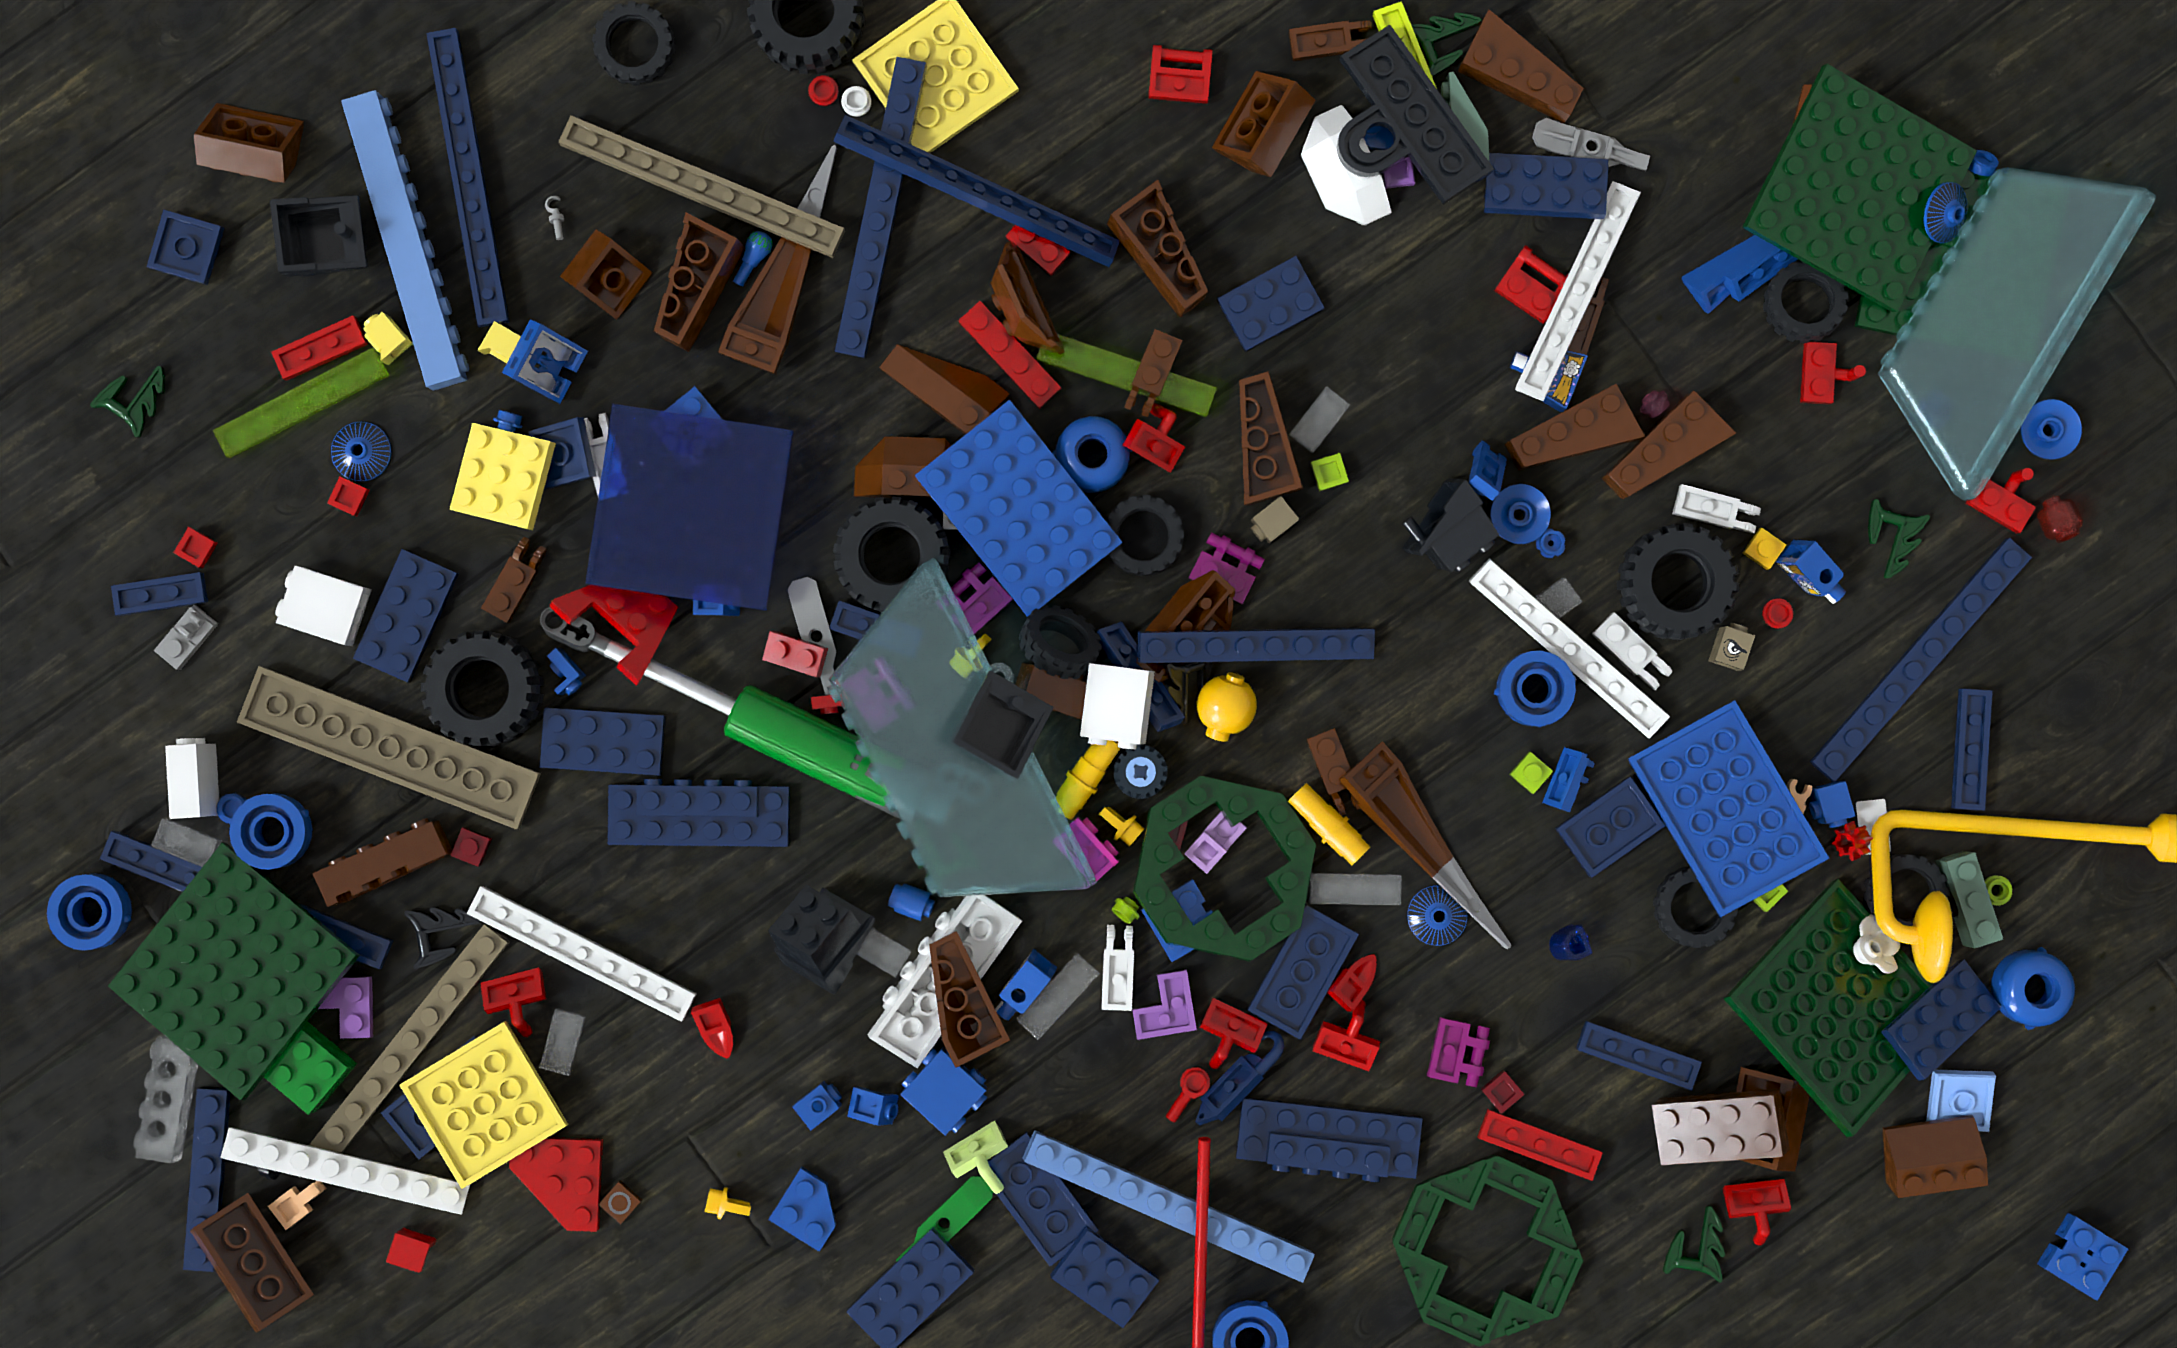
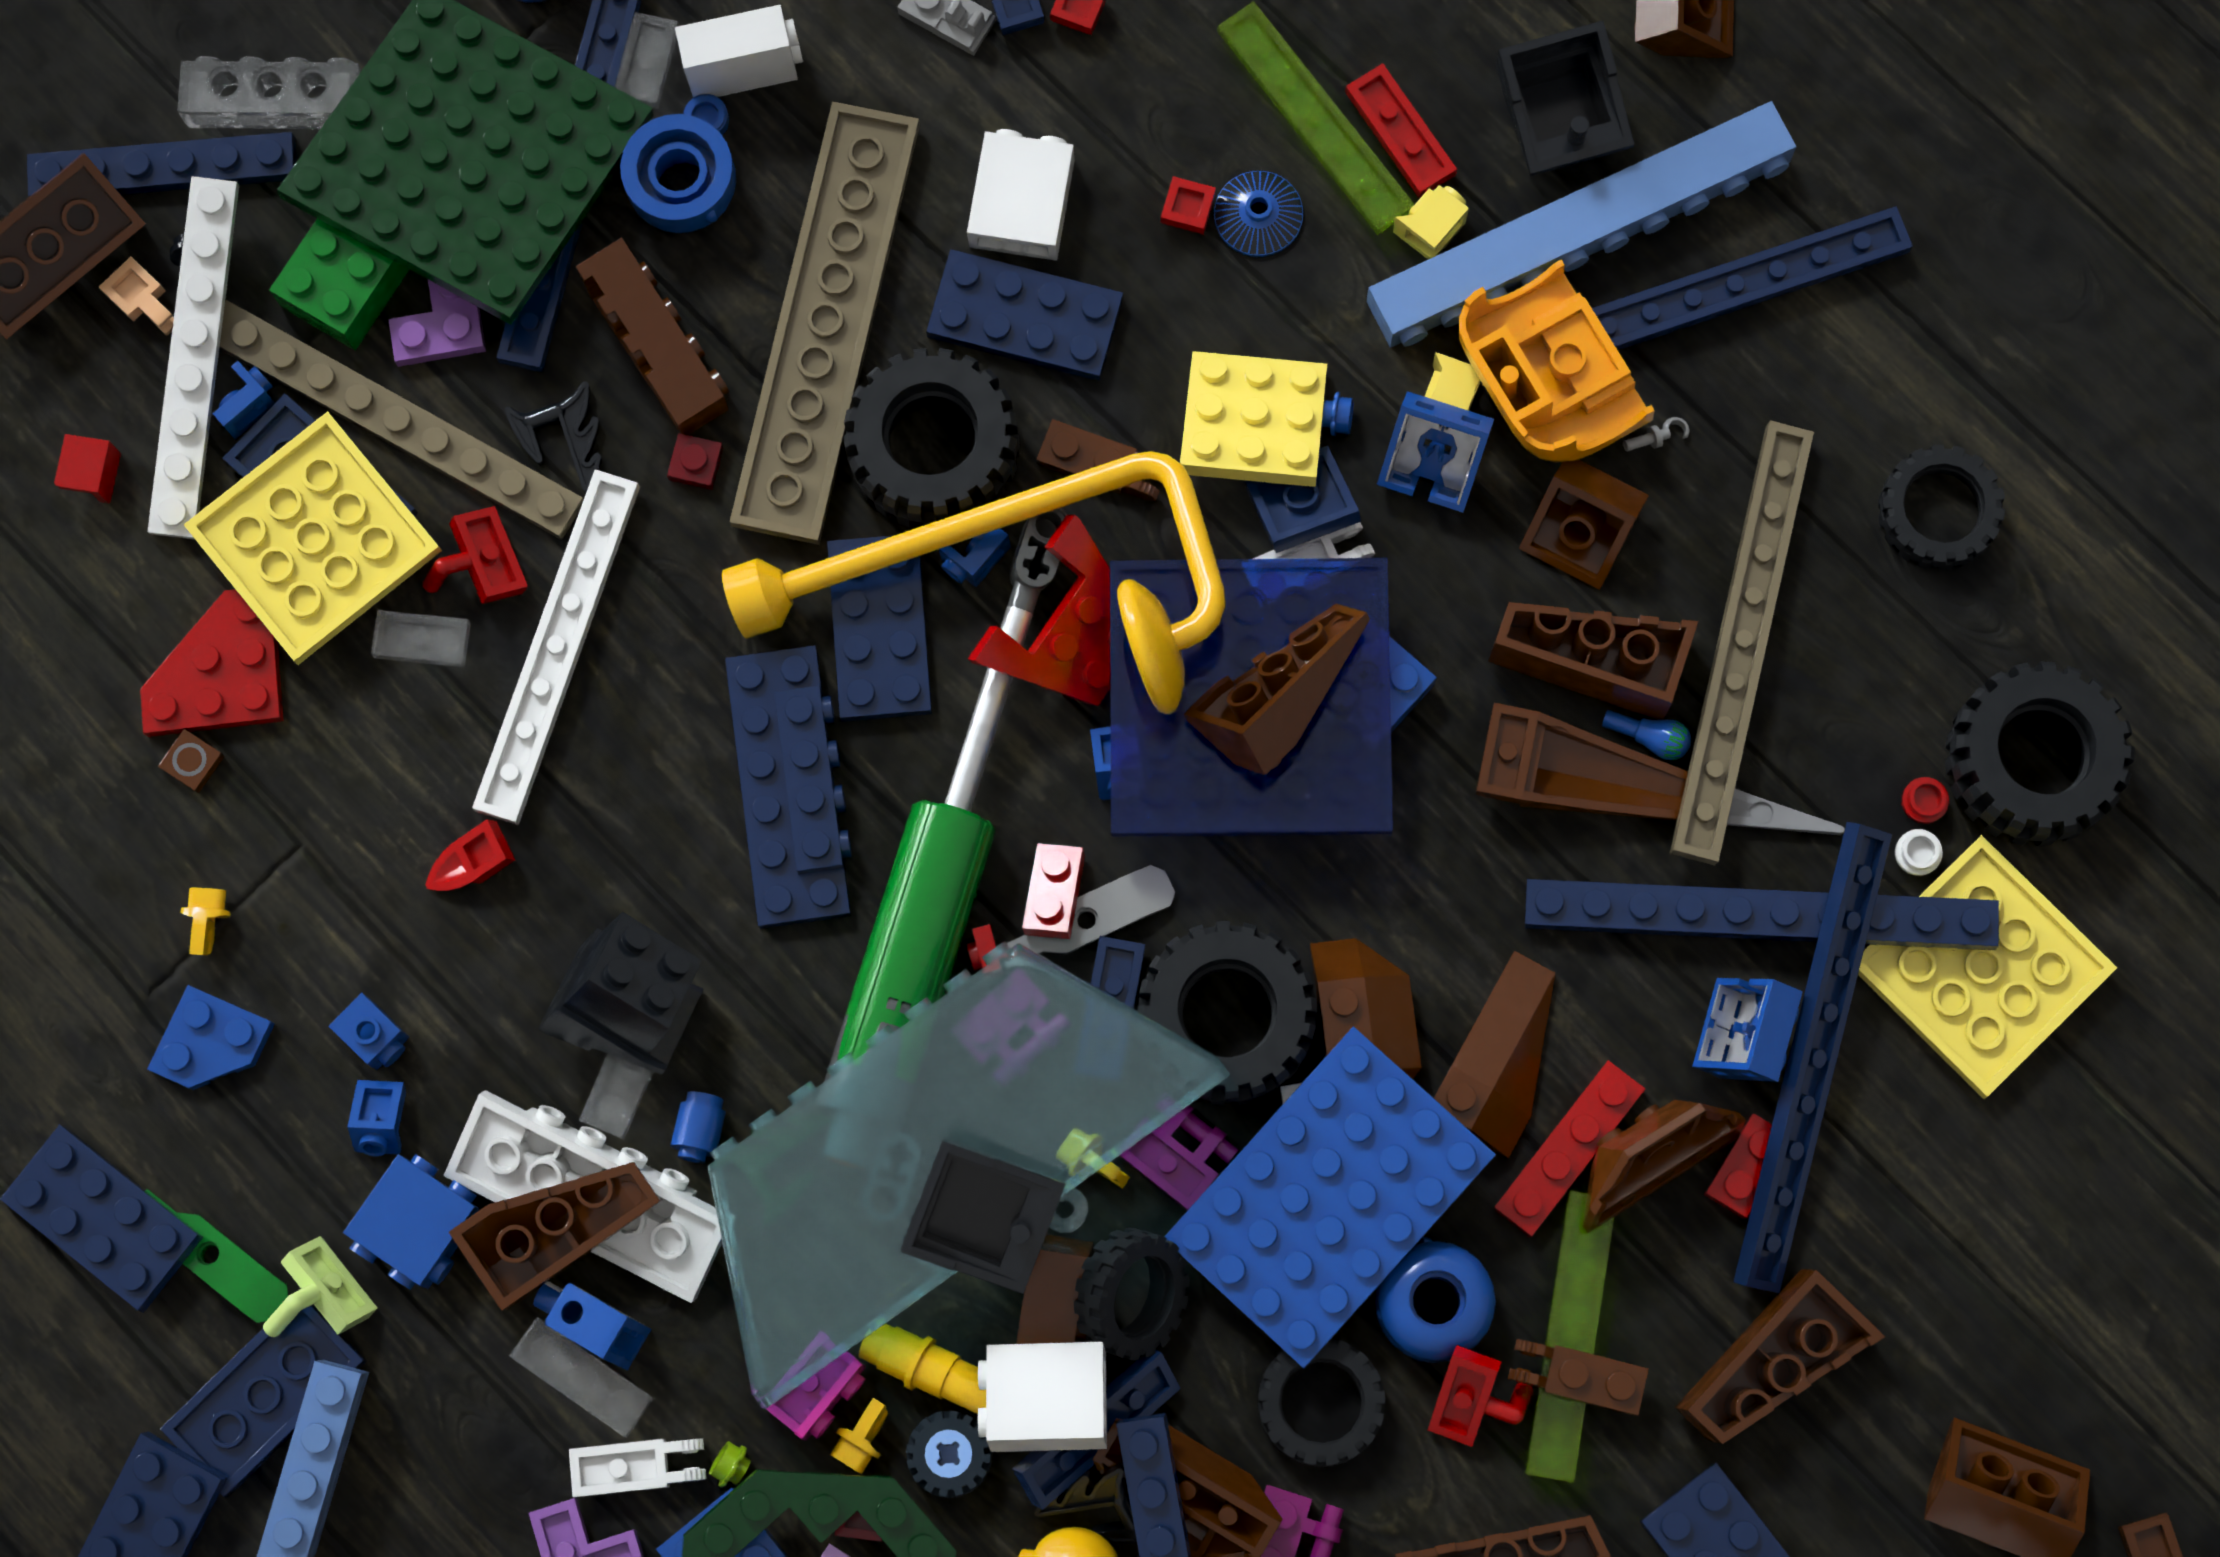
camera: 85 degrees right, 10 degrees down
red plate [1148,45,1213,104] -> none
none -> blue bracket [212,361,275,440]
none -> yellow piece [722,451,1225,714]
none -> reddish brown wedge [1184,603,1370,775]
none -> light orange piece [1459,259,1655,463]
none -> blue piece [1692,978,1803,1082]

